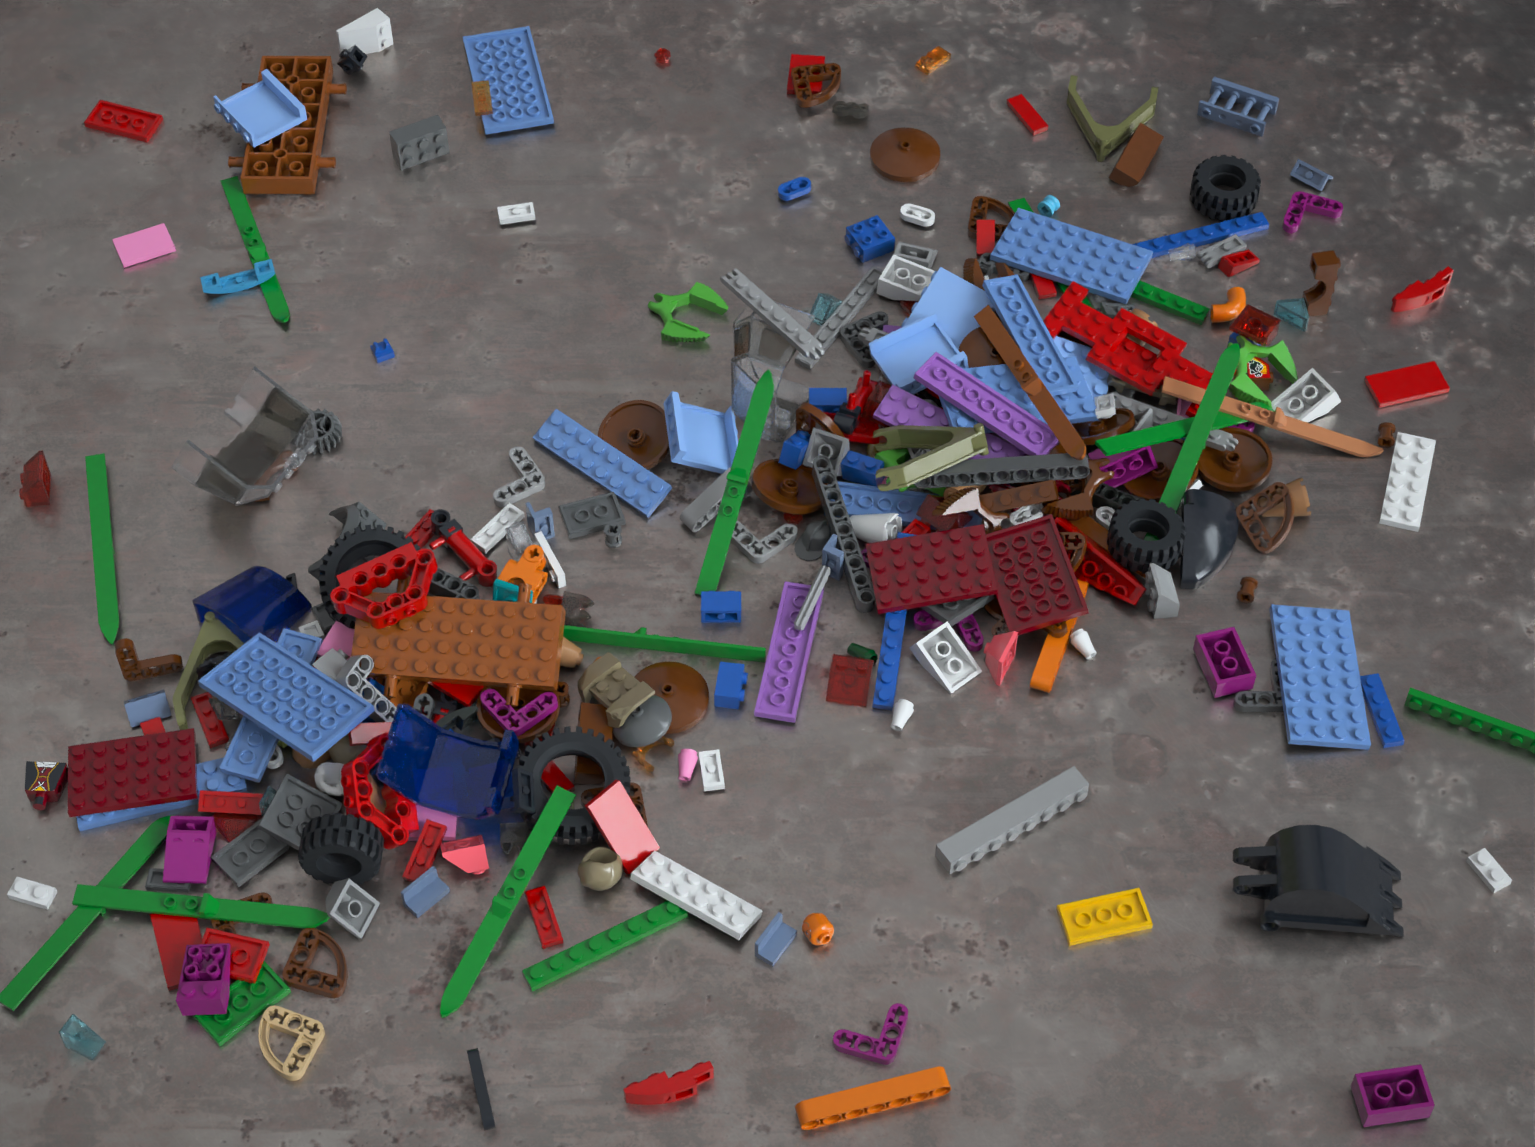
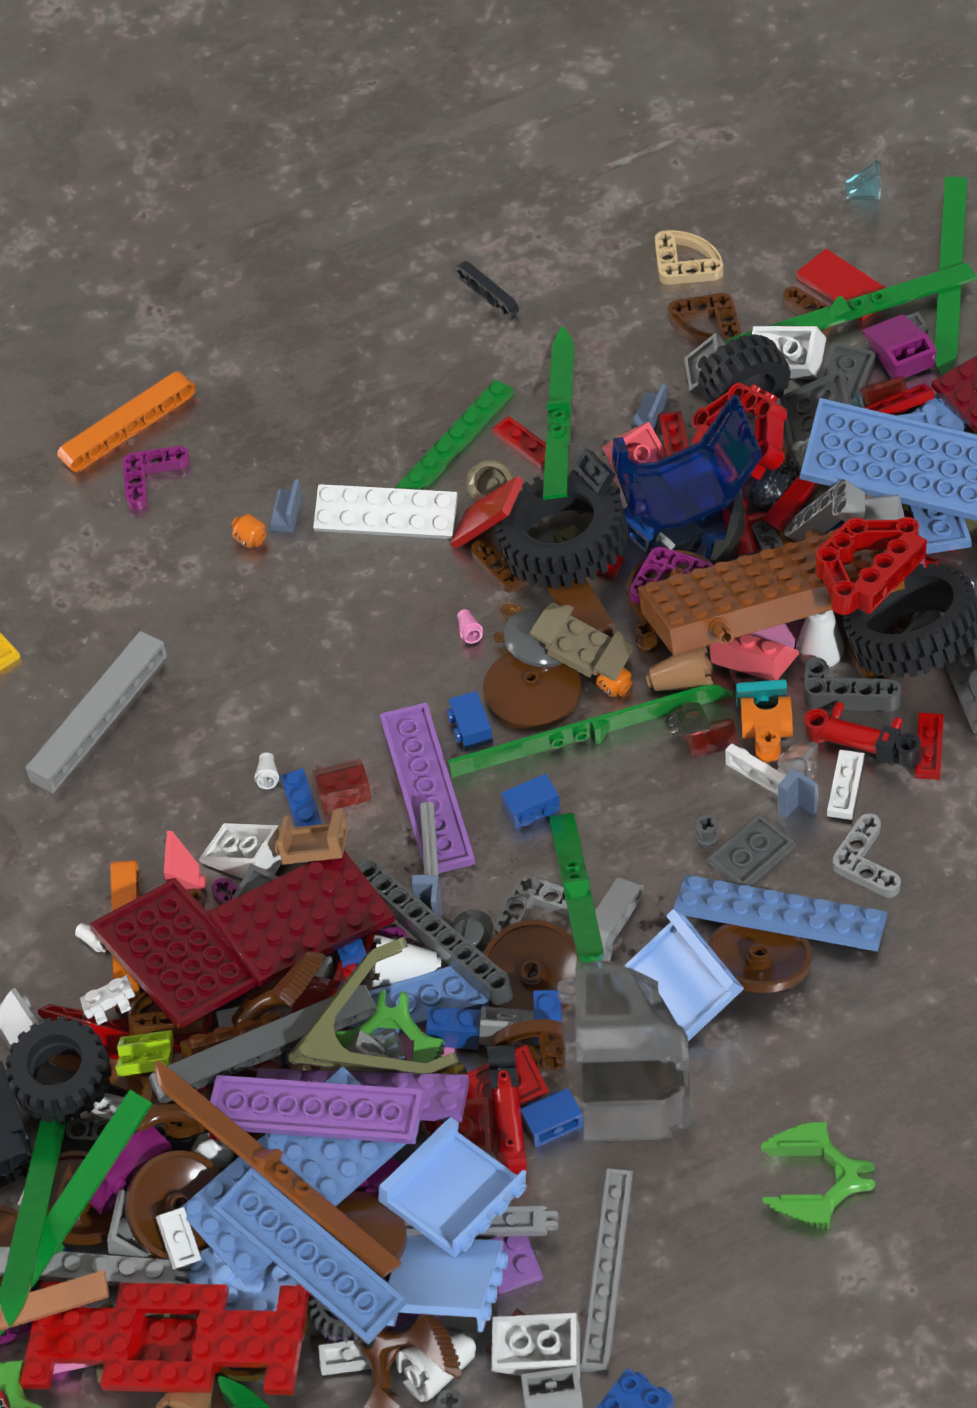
camera: 160 degrees right, 0 degrees up
magenta slope [176,943,231,1016] -> none
green tile [192,961,291,1047] -> none
red tile [200,928,270,984] -> none
red slope [623,1061,714,1105] -> none
white plate [698,749,725,791] -> none
light grey hinge [720,268,825,360] -> none
clear light blue slope [808,293,842,325] -> none
dark grey beam [840,311,888,368] -> none
dark green cone [847,643,878,668] -> none
none -> white plate [80,975,135,1025]
none -> lime slope [116,1030,173,1077]
none -> medium nougat panel [275,809,349,864]
none -> white slope [752,326,826,380]

